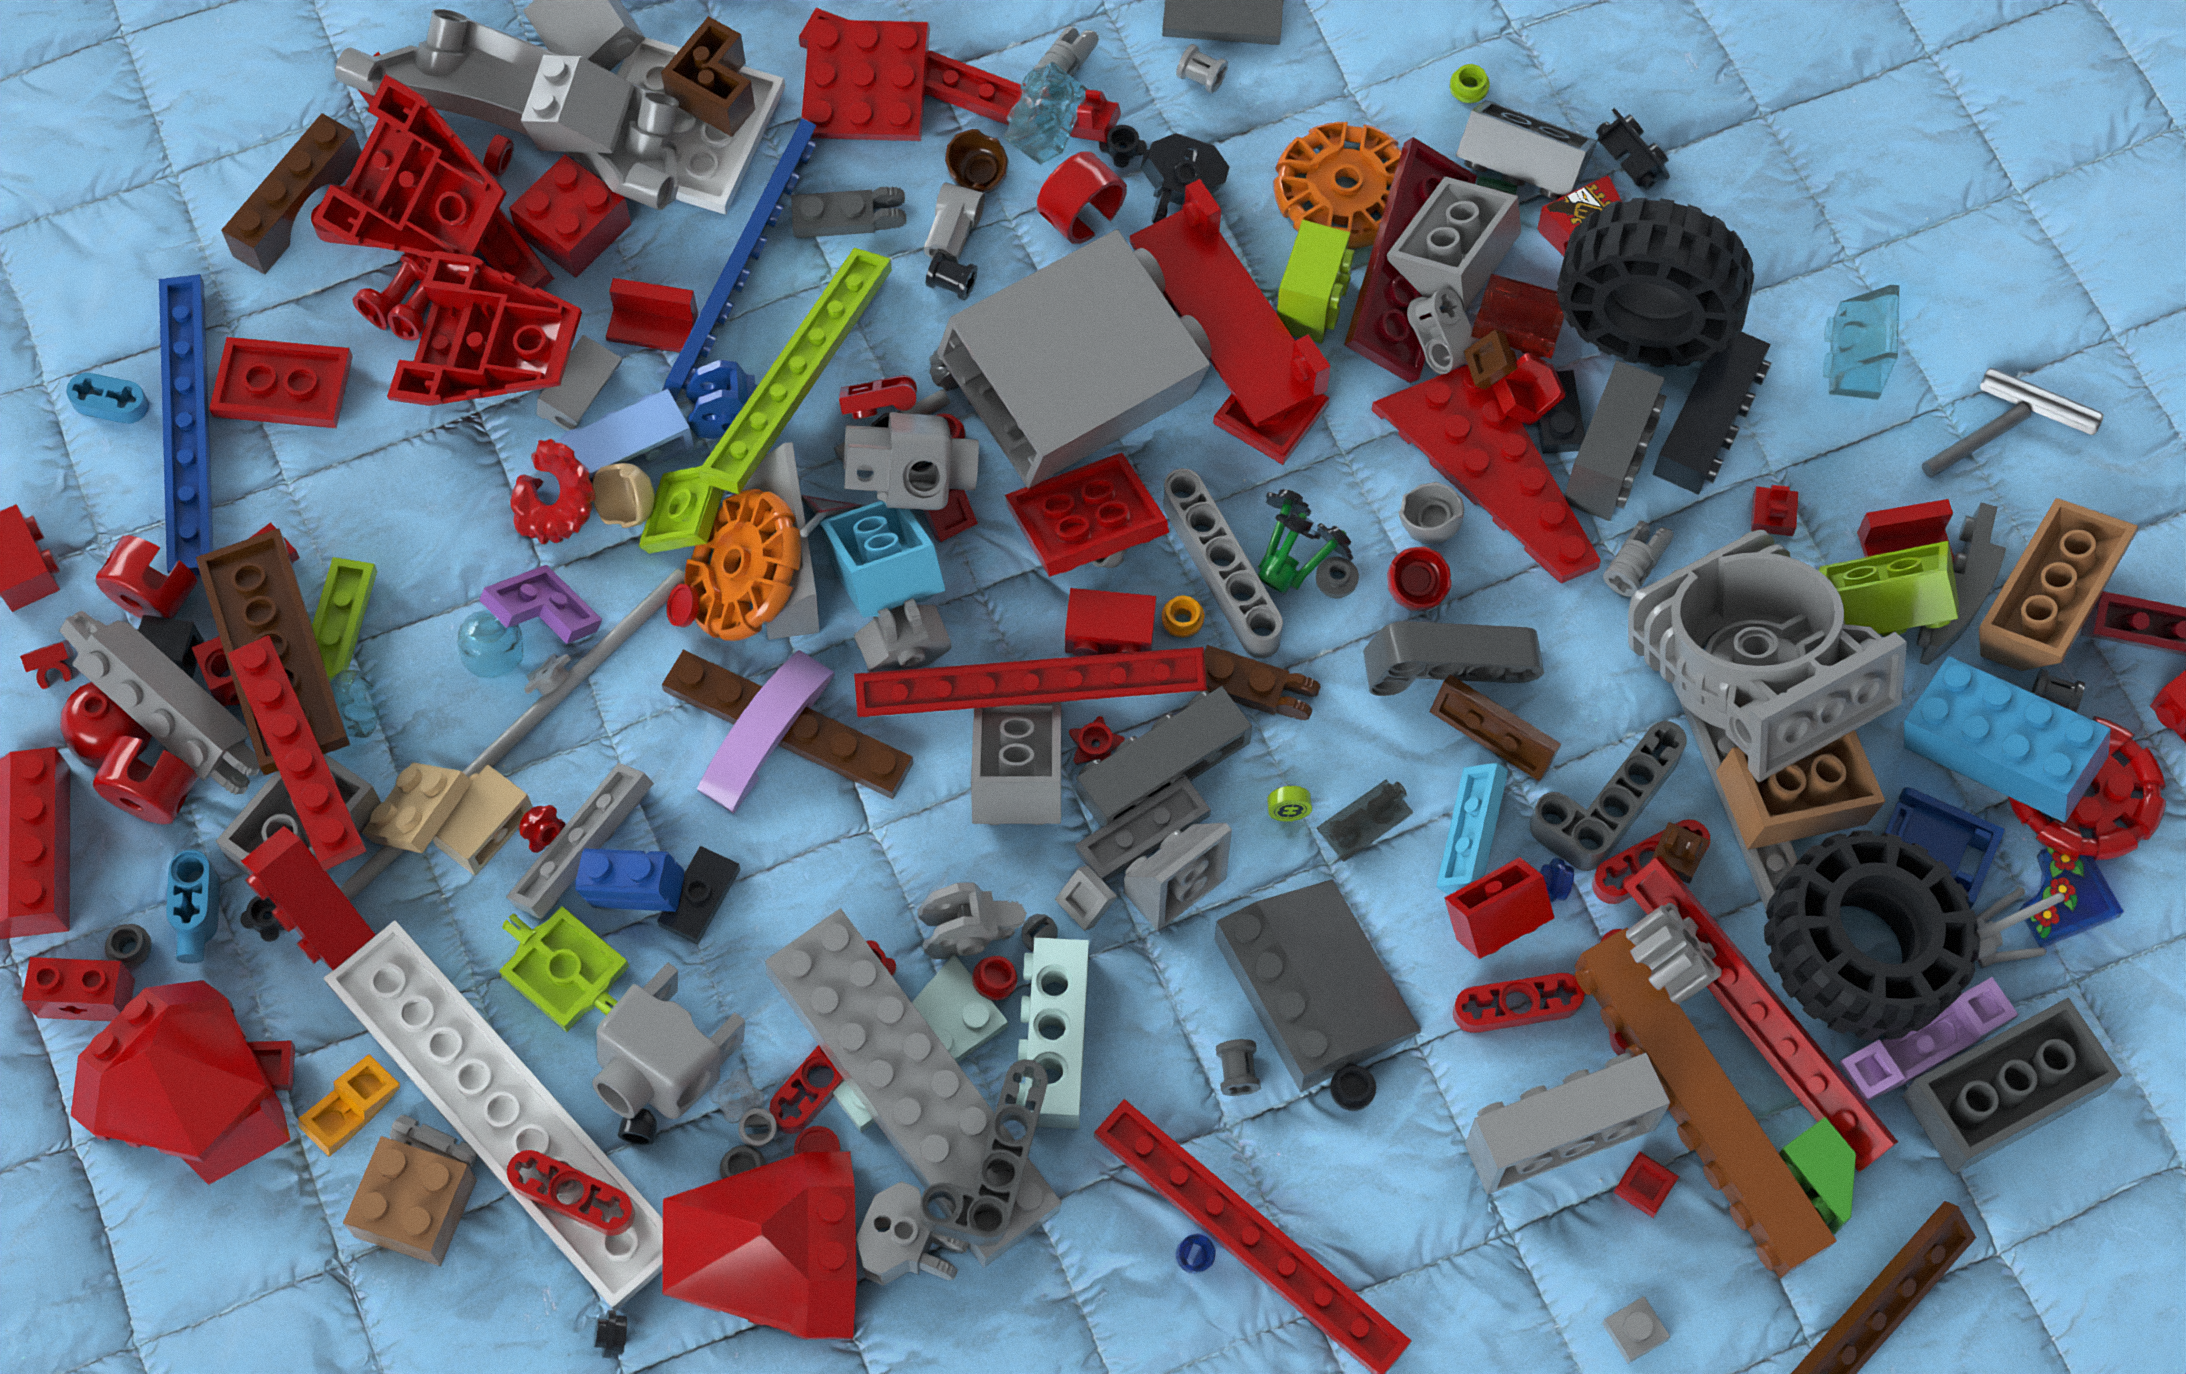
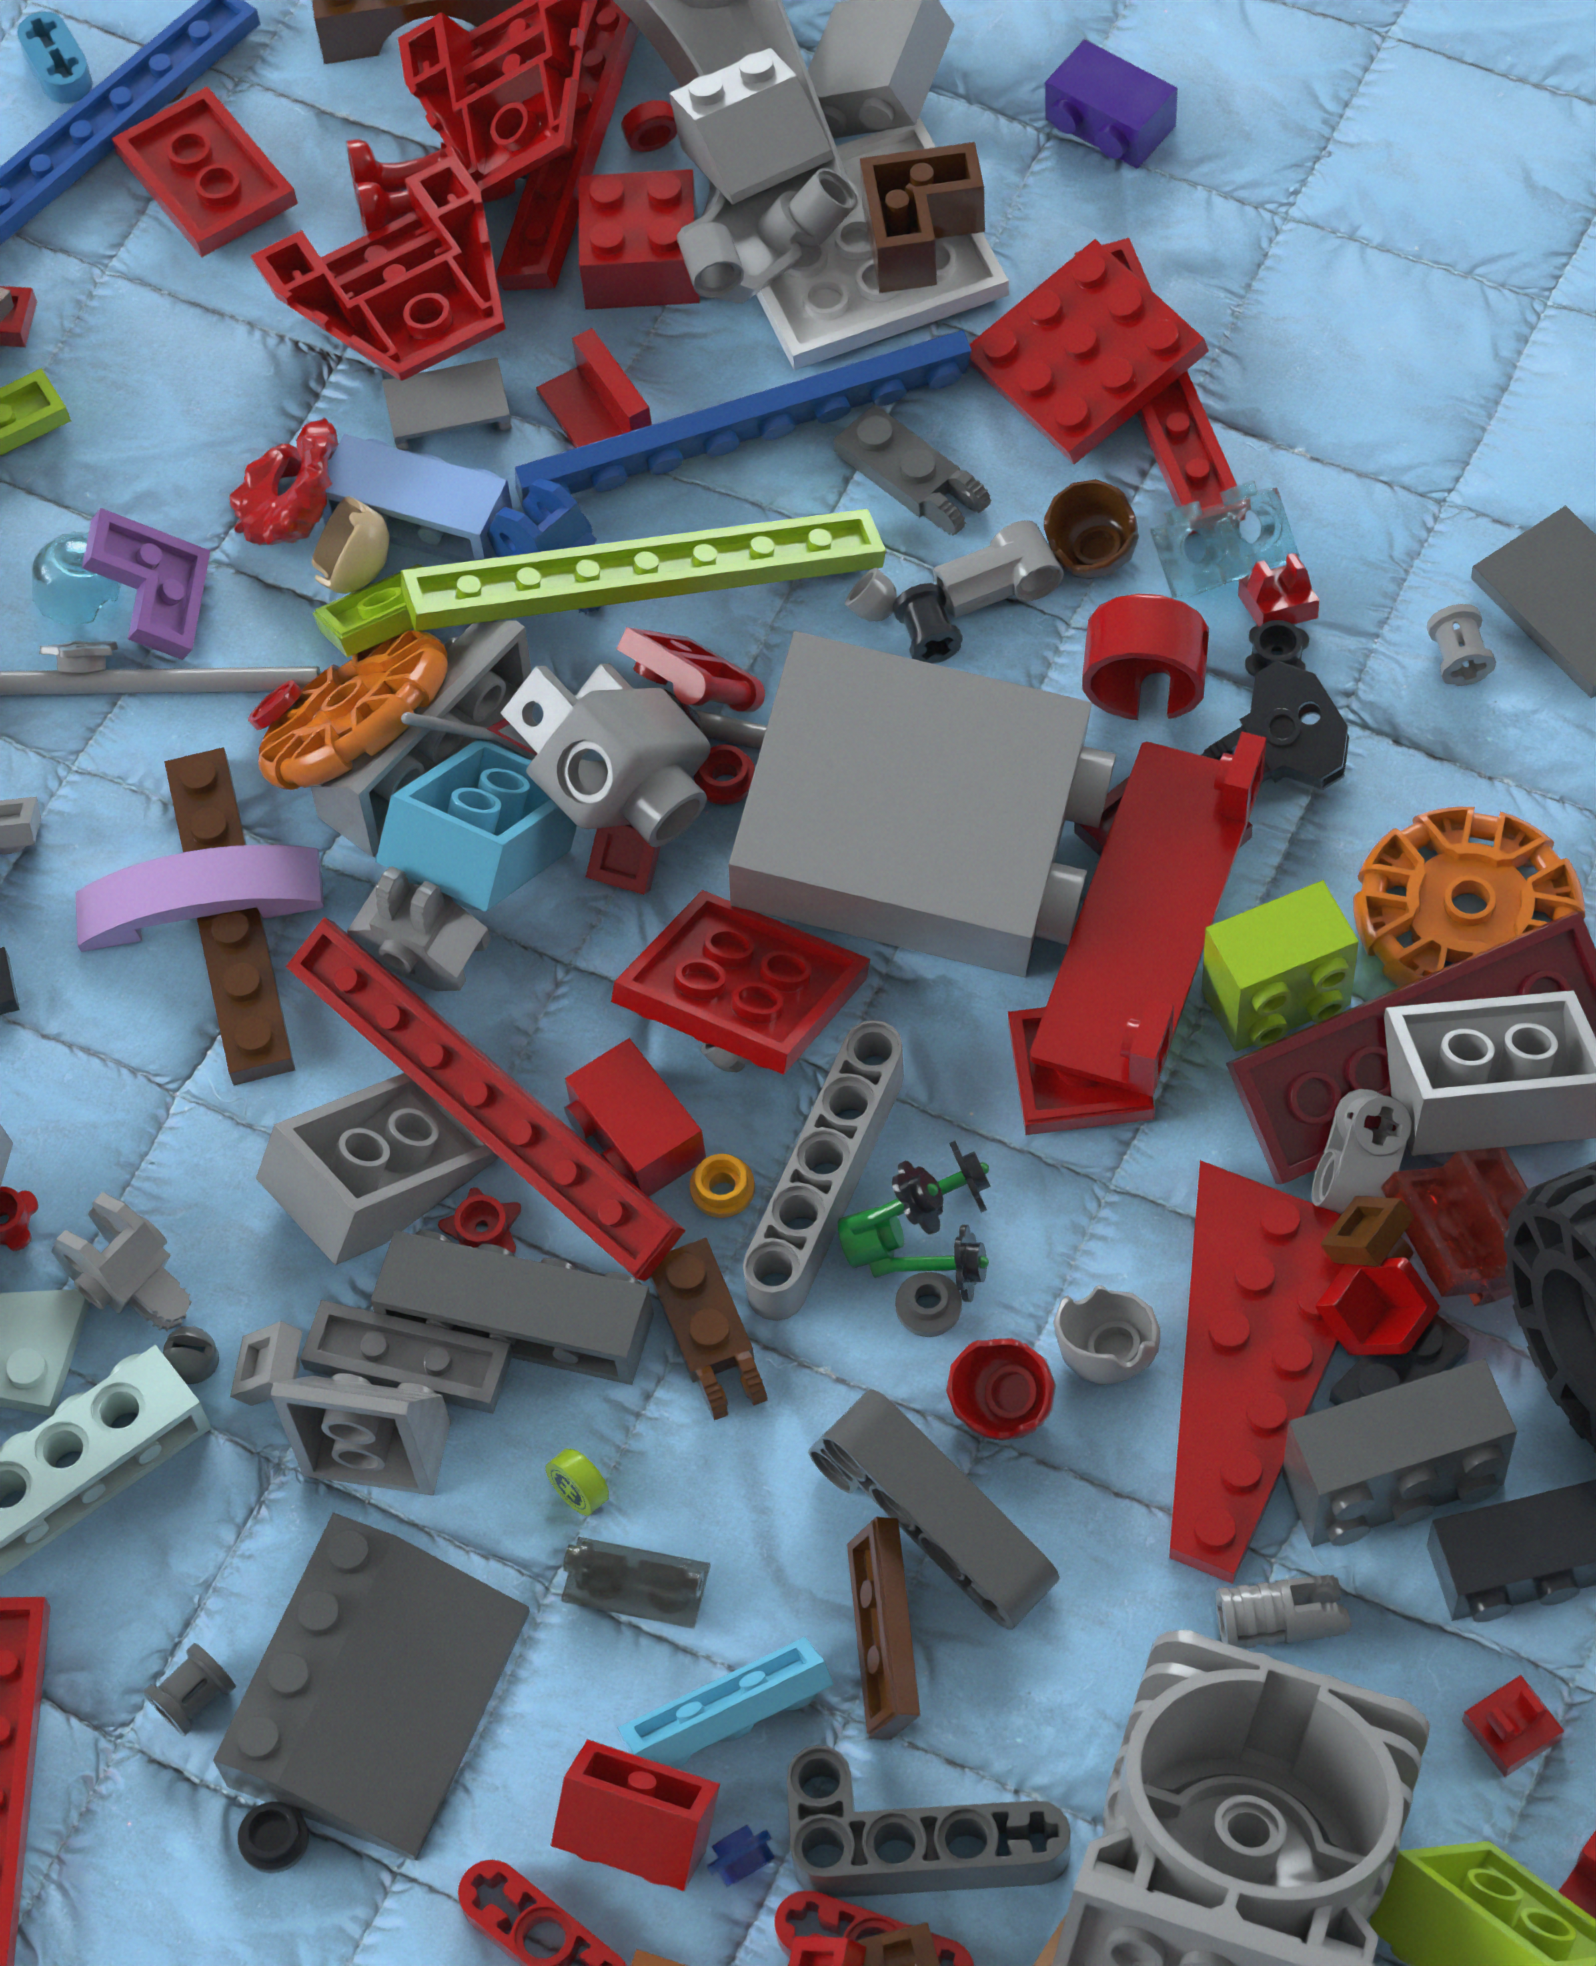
camera: 55 degrees right, 5 degrees down
red plate [972,956,1018,1000] -> none
light grey hinge [1032,26,1099,94] -> none
none -> light grey hinge [845,568,897,622]

